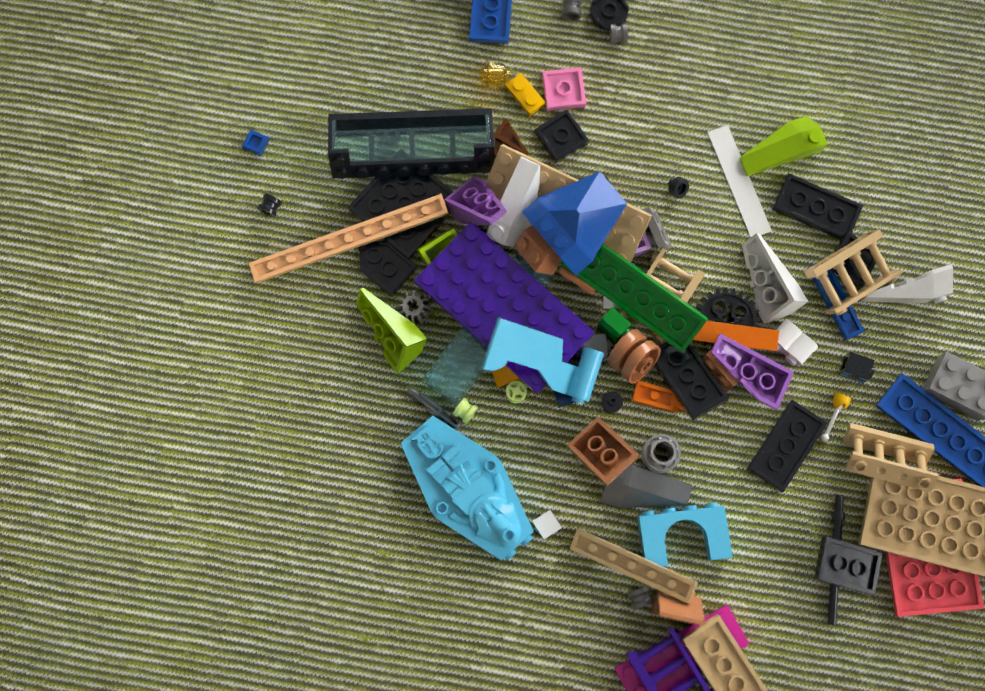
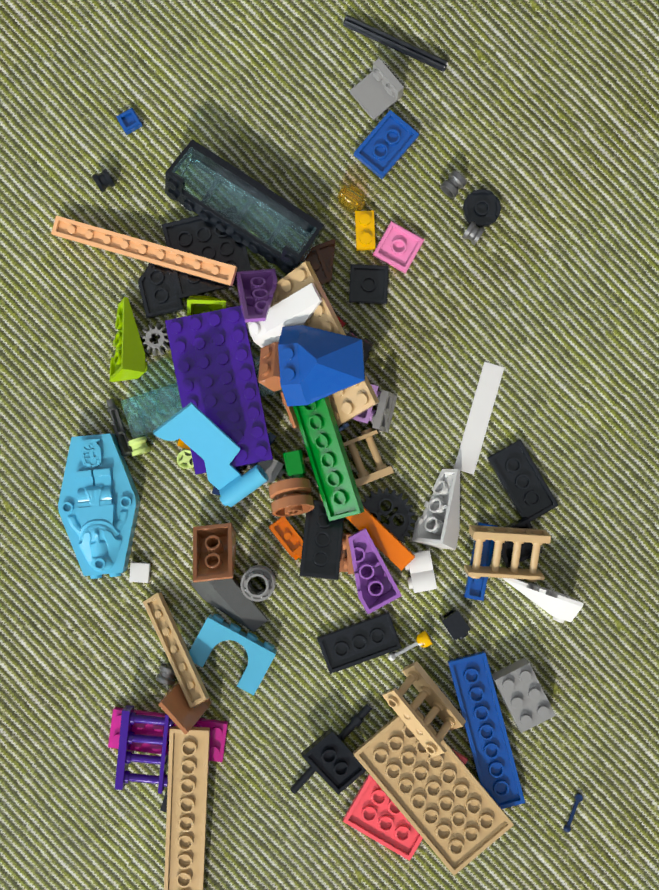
camera: 30 degrees right, 10 degrees up
black tile [601,391,623,413] -> none
black tile [668,177,689,199] -> none
lime wedge [739,116,827,177] -> none

